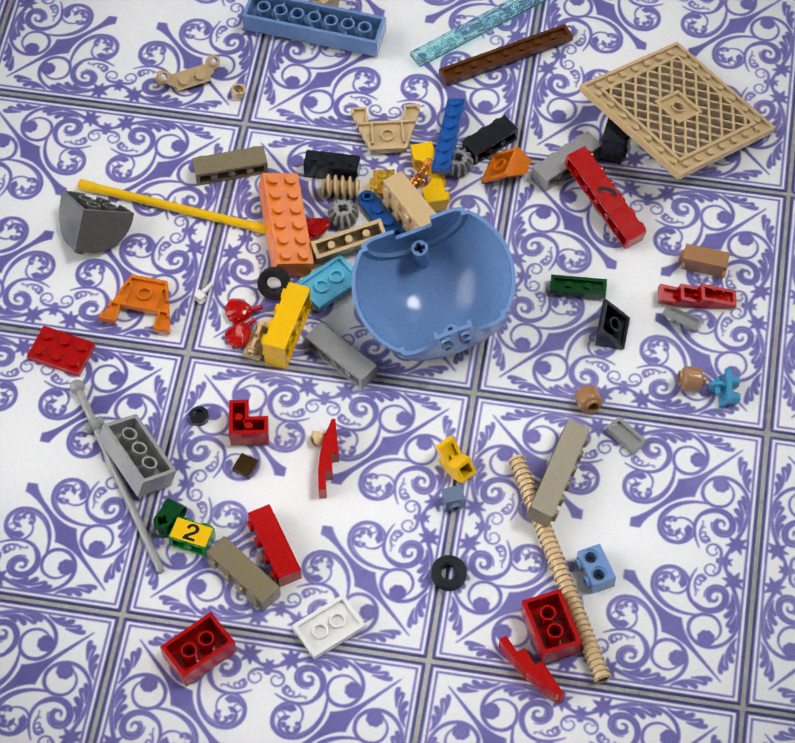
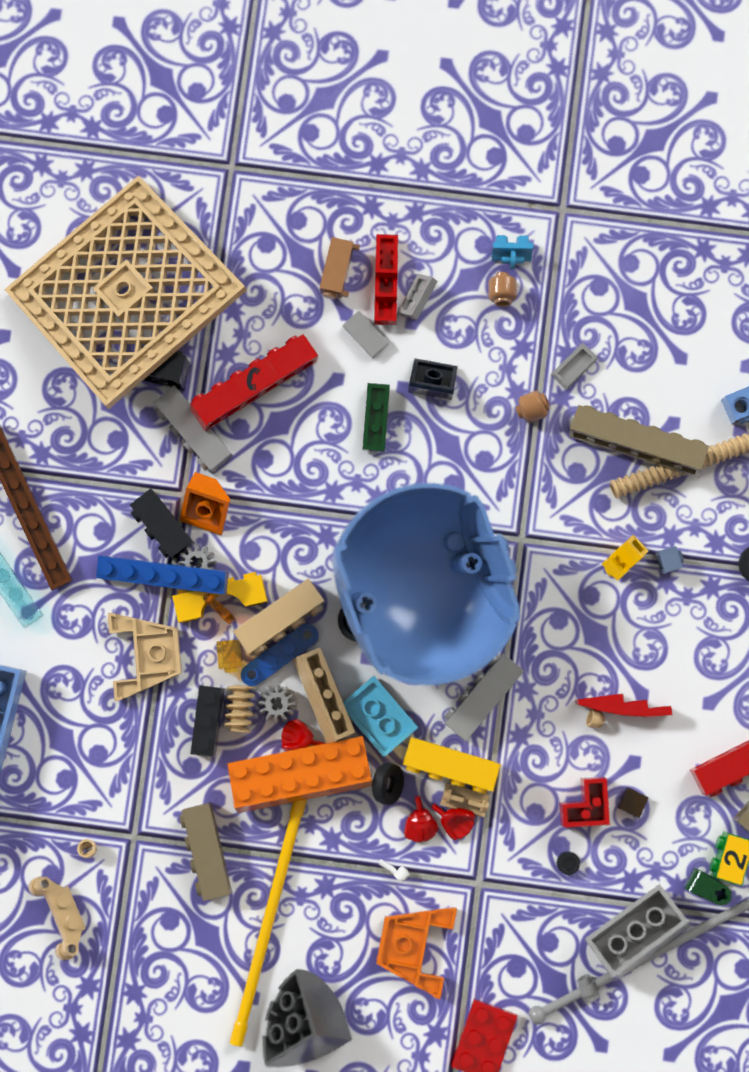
camera: 90 degrees left, 25 degrees up
none -> light grey tile [342,311,389,359]

